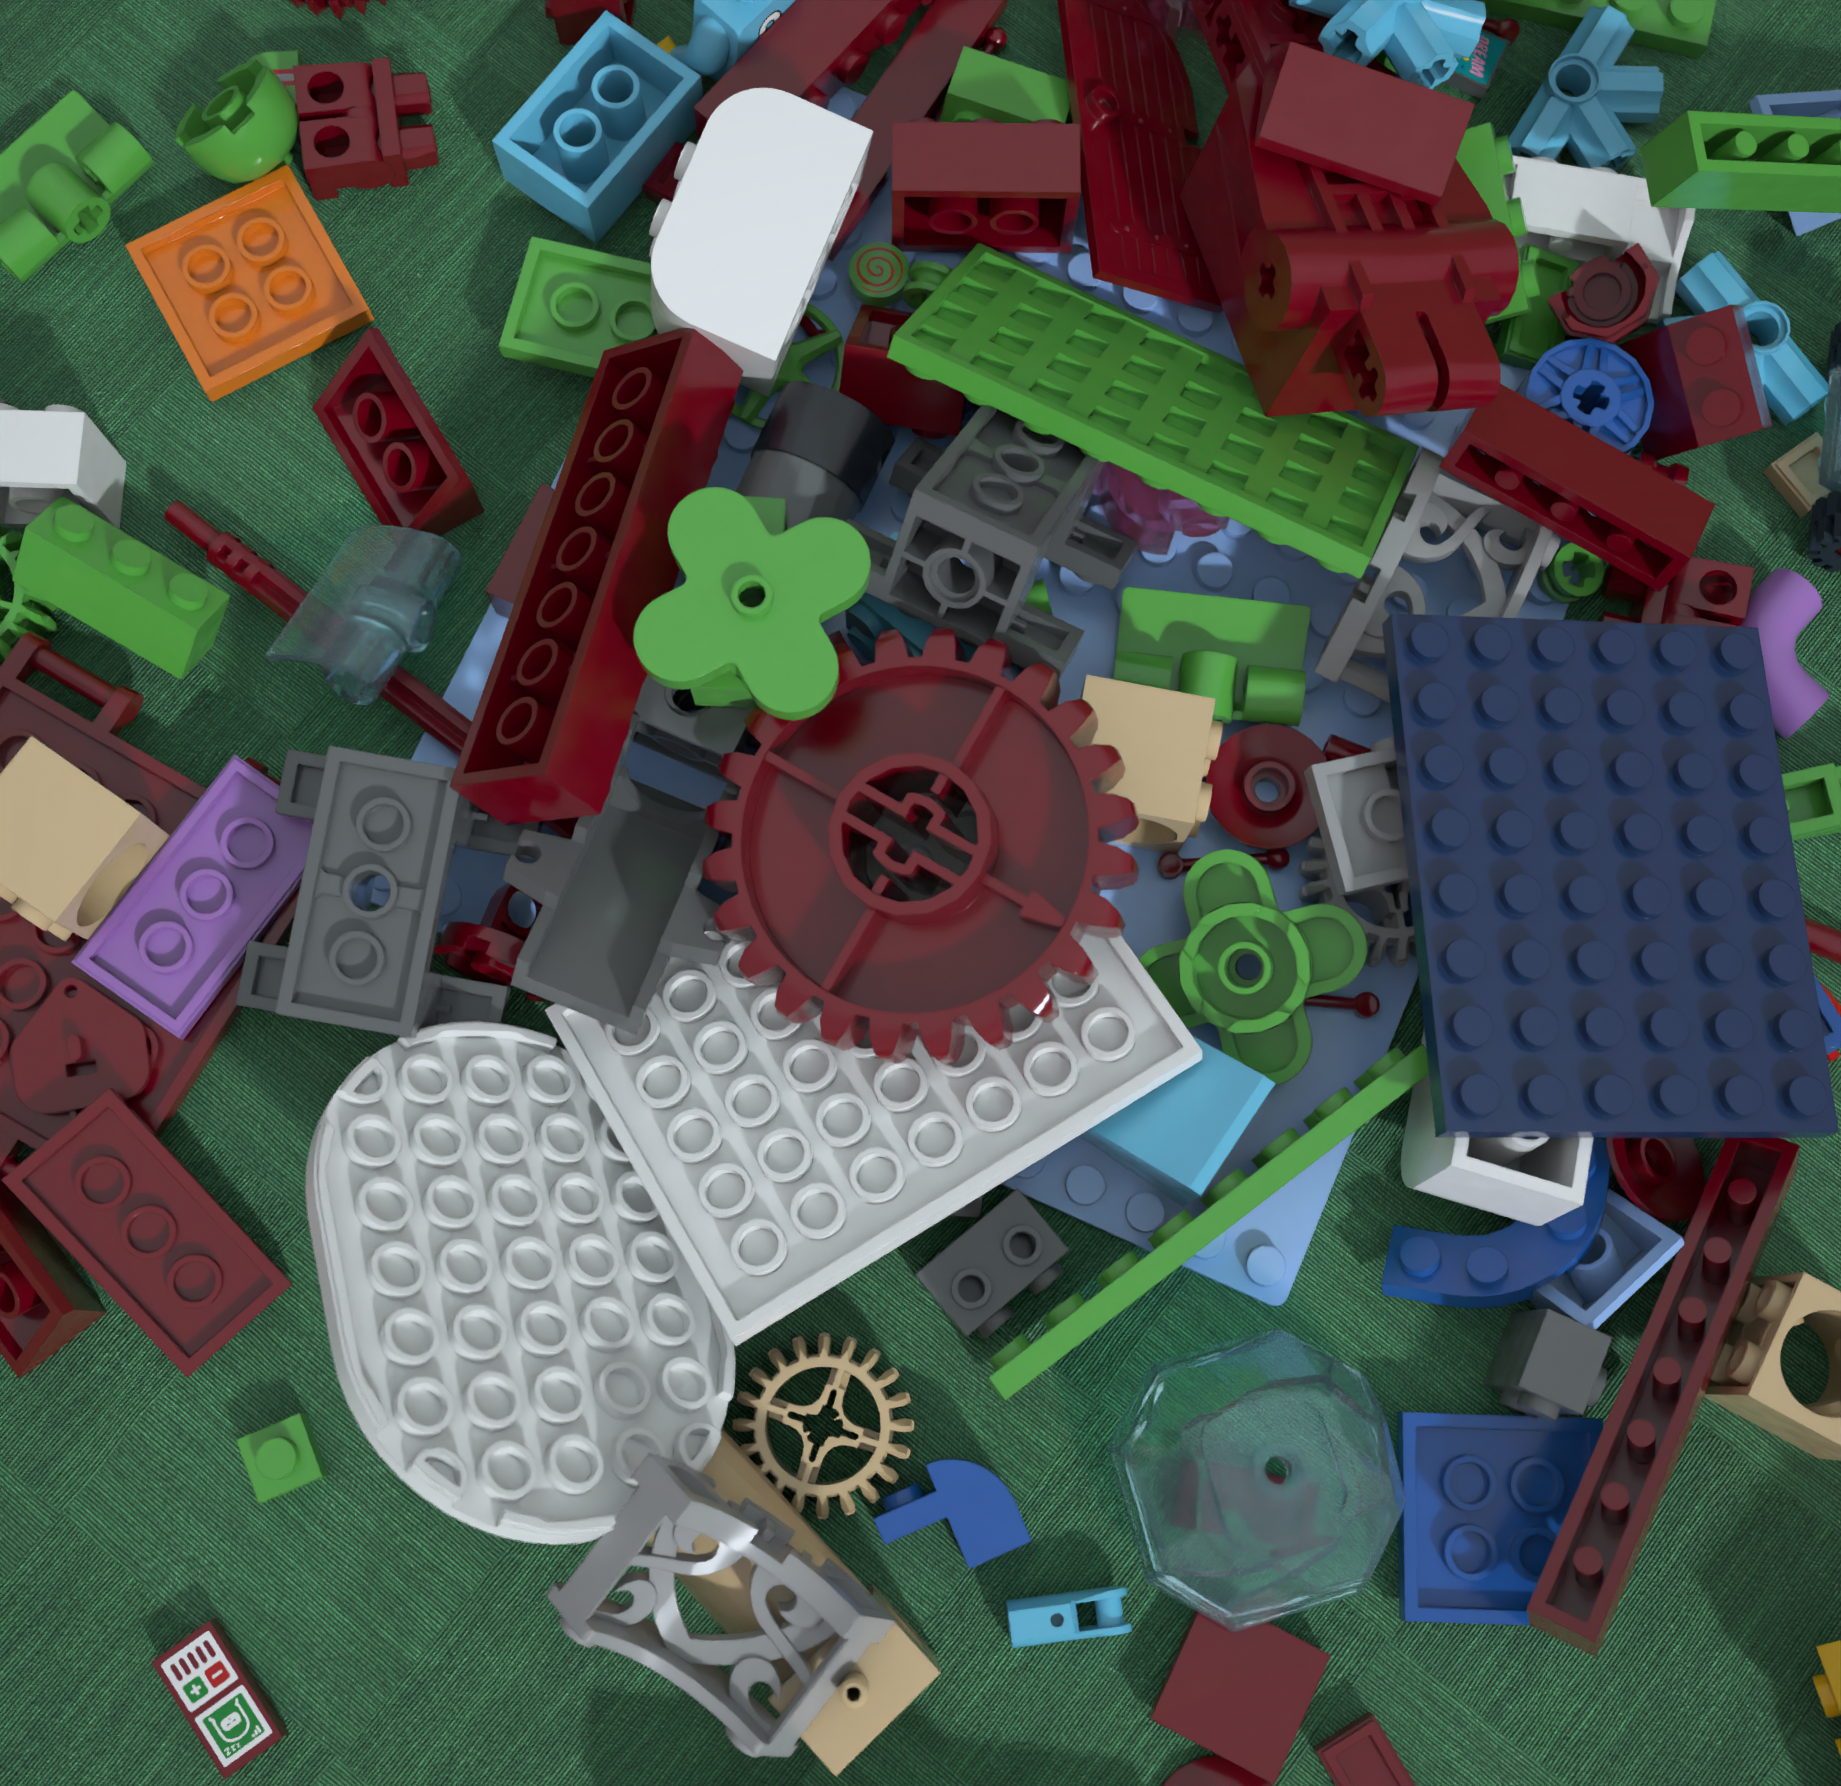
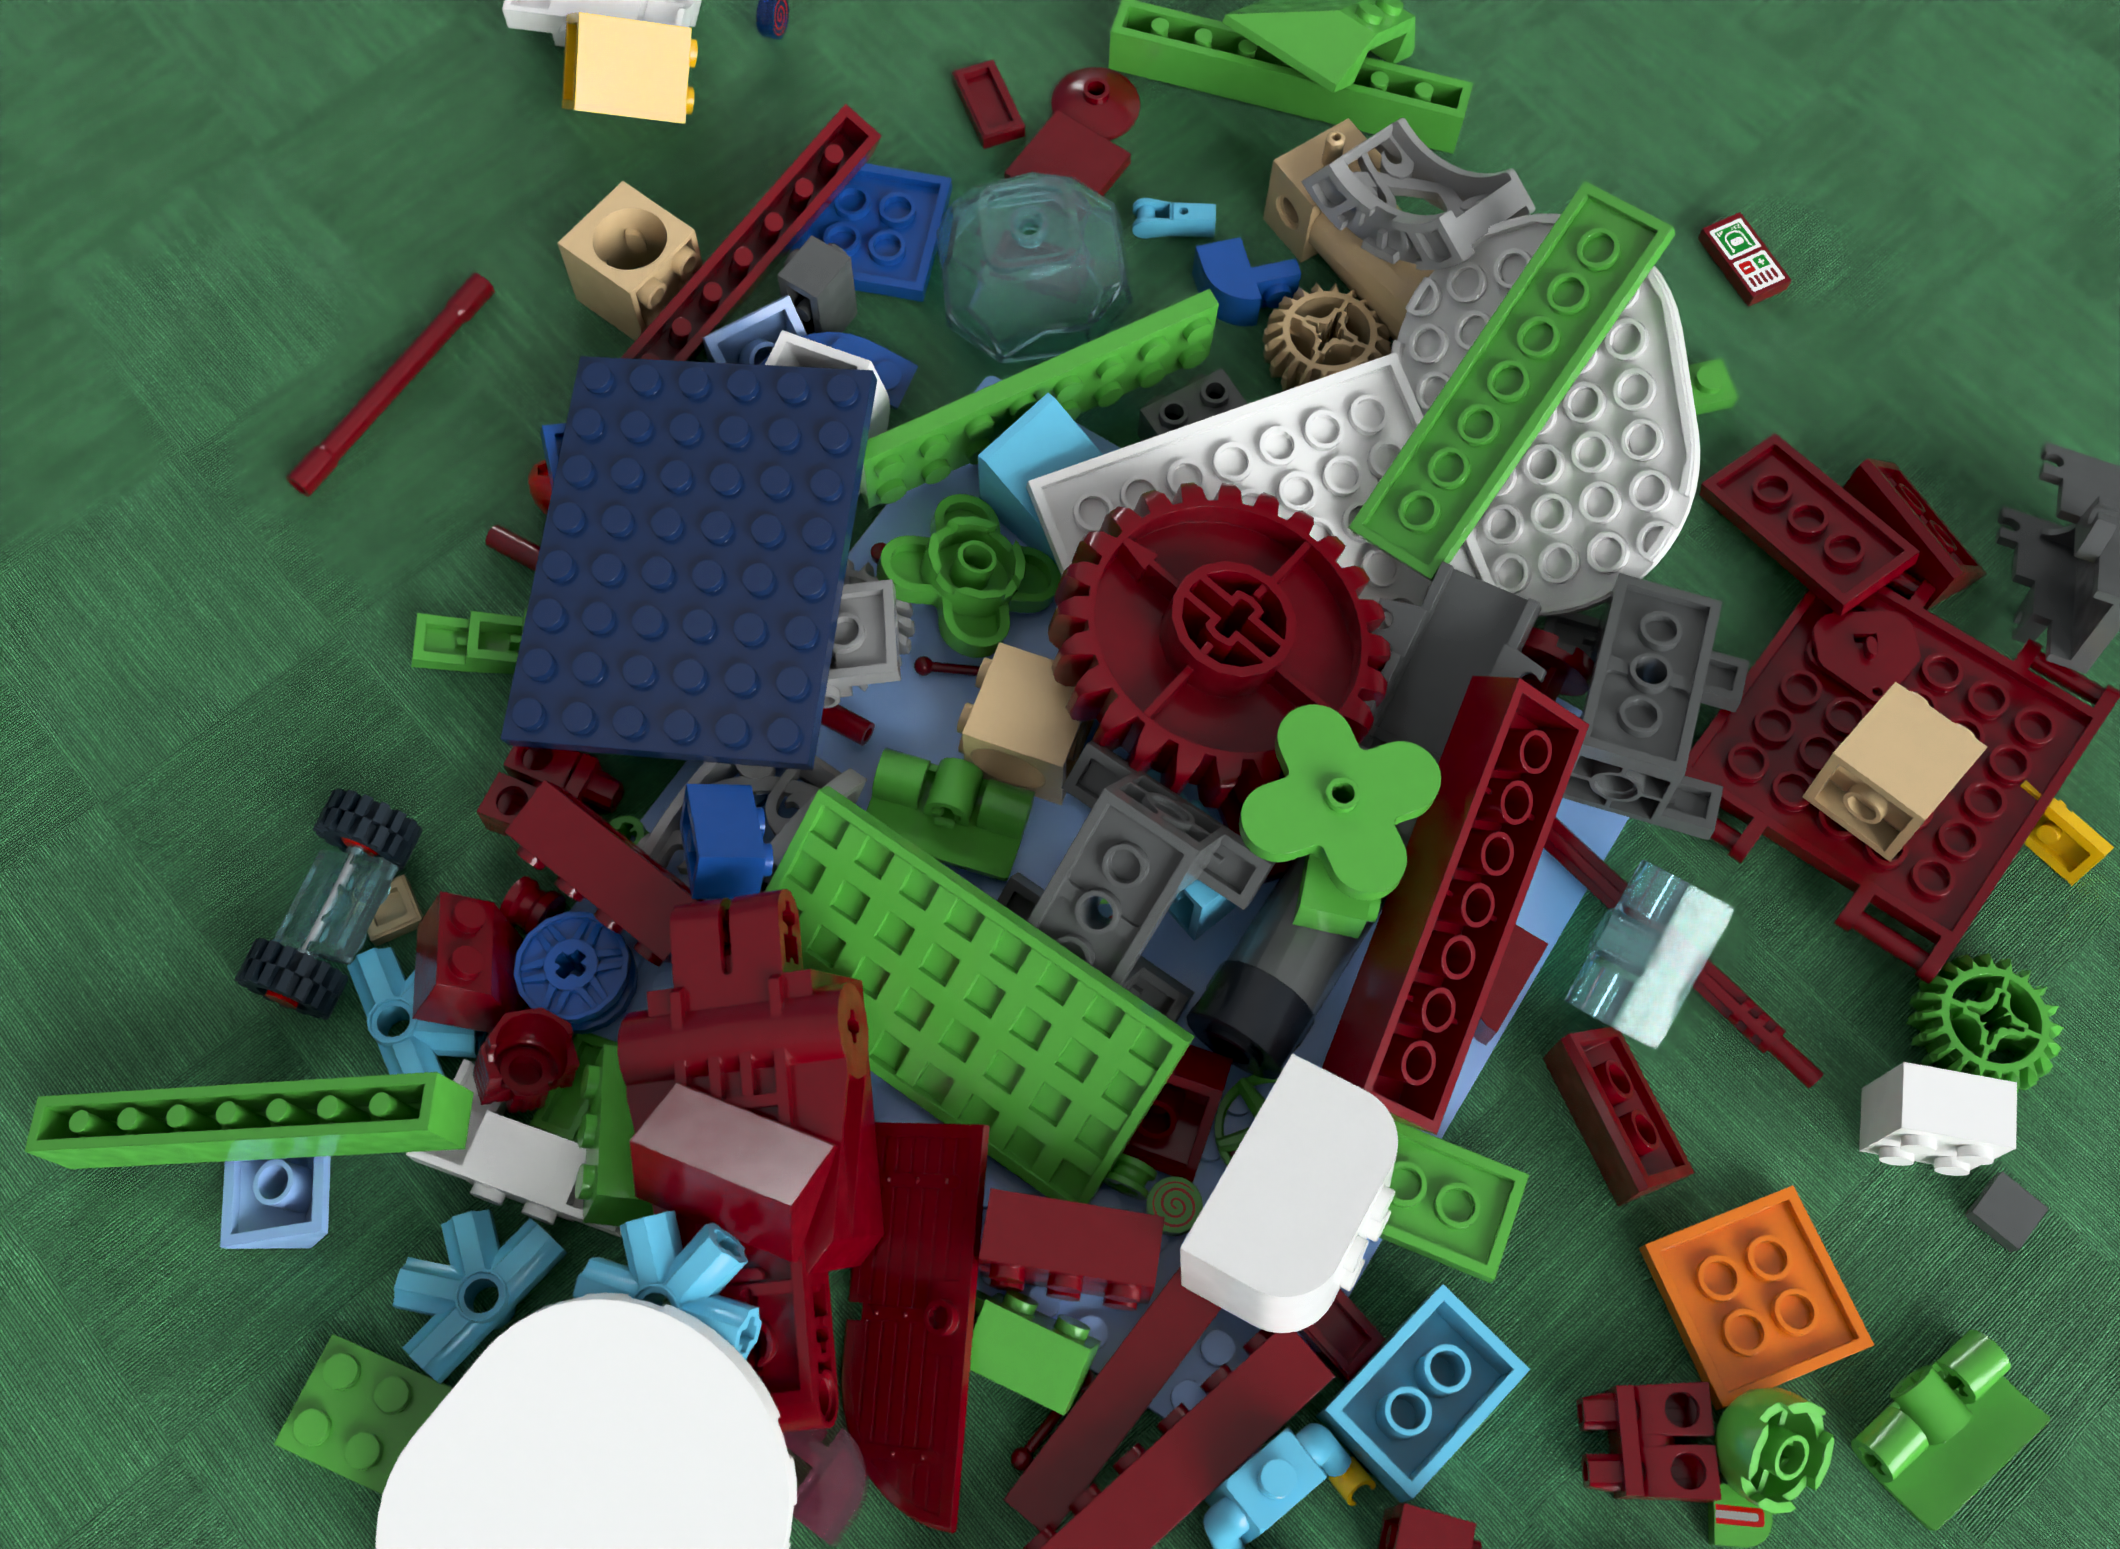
camera: 170 degrees left, 10 degrees down
bright green brick [12,495,230,680] -> none
medium lavender tile [71,754,314,1040] -> none
dark red dish [1205,724,1328,850] -> none
medium lavender cylinder [1739,568,1831,740] -> none
none -> blue brick [680,784,773,899]
none -> bright green plate [1348,180,1675,582]

